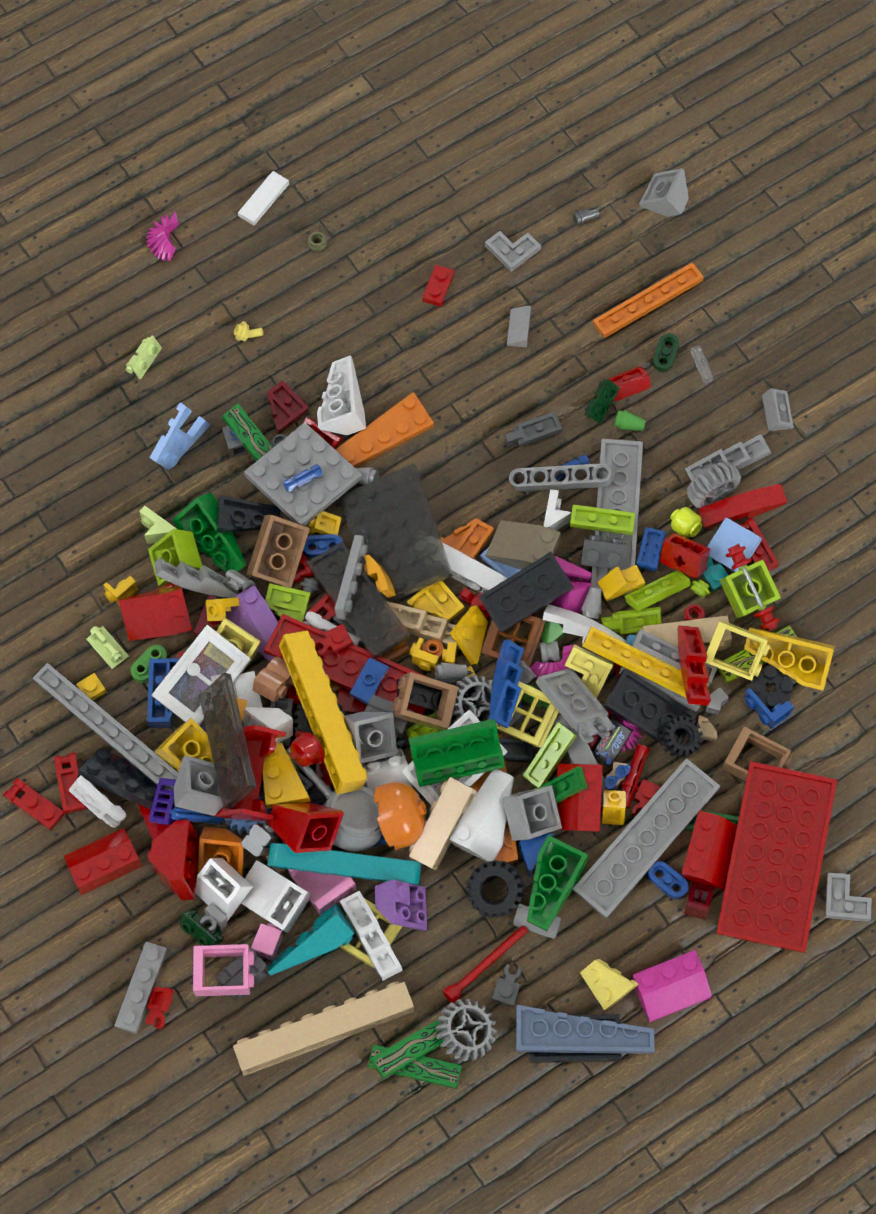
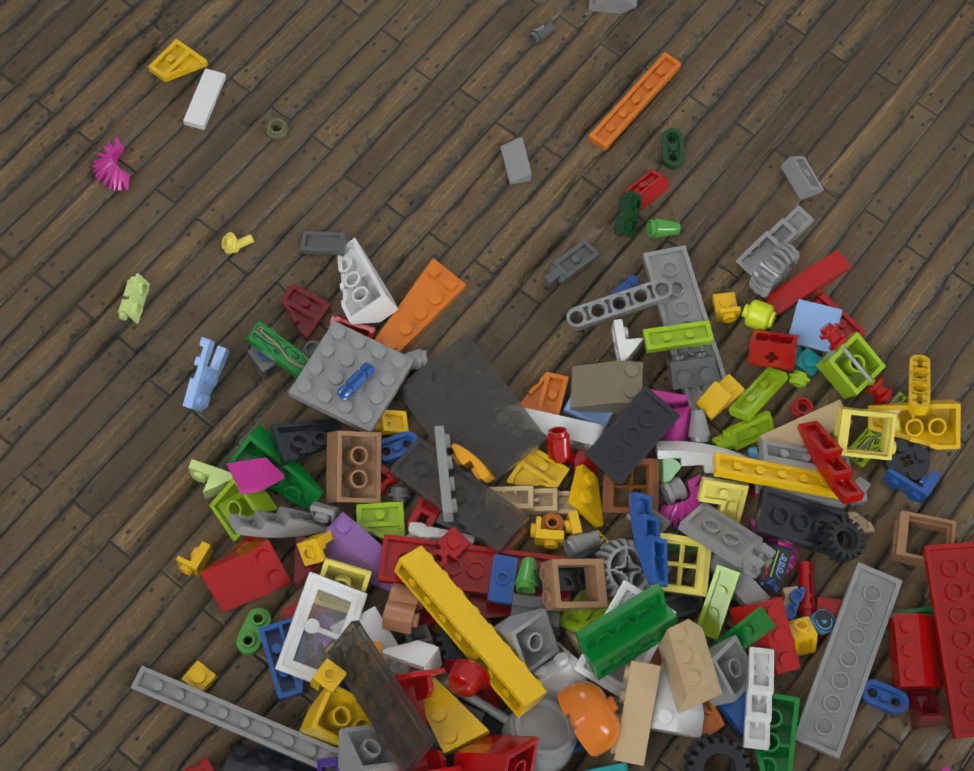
camera: 25 degrees left, 0 degrees up
yellowish green hinge [86,626,129,669] -> none
red plate [422,264,454,307] -> none
light grey plate [485,231,541,272] -> none
blue plate [636,527,666,572] -> none
clear axle [691,345,714,383] -> none
none -> yellow wing [148,39,208,82]
none -> dark pink slope [226,457,284,494]
none -> dark grey tile [300,231,348,256]
none -> yellow bracket [311,658,346,693]
none -> bright green cone [514,557,538,595]
none -> red brick [546,427,572,463]
none -> tan slope [658,619,722,714]
none -> yellow bracket [712,292,741,323]
none -> white slope [743,647,774,750]
none -> black tile [810,609,835,635]
none -> yellow beam [908,355,930,415]

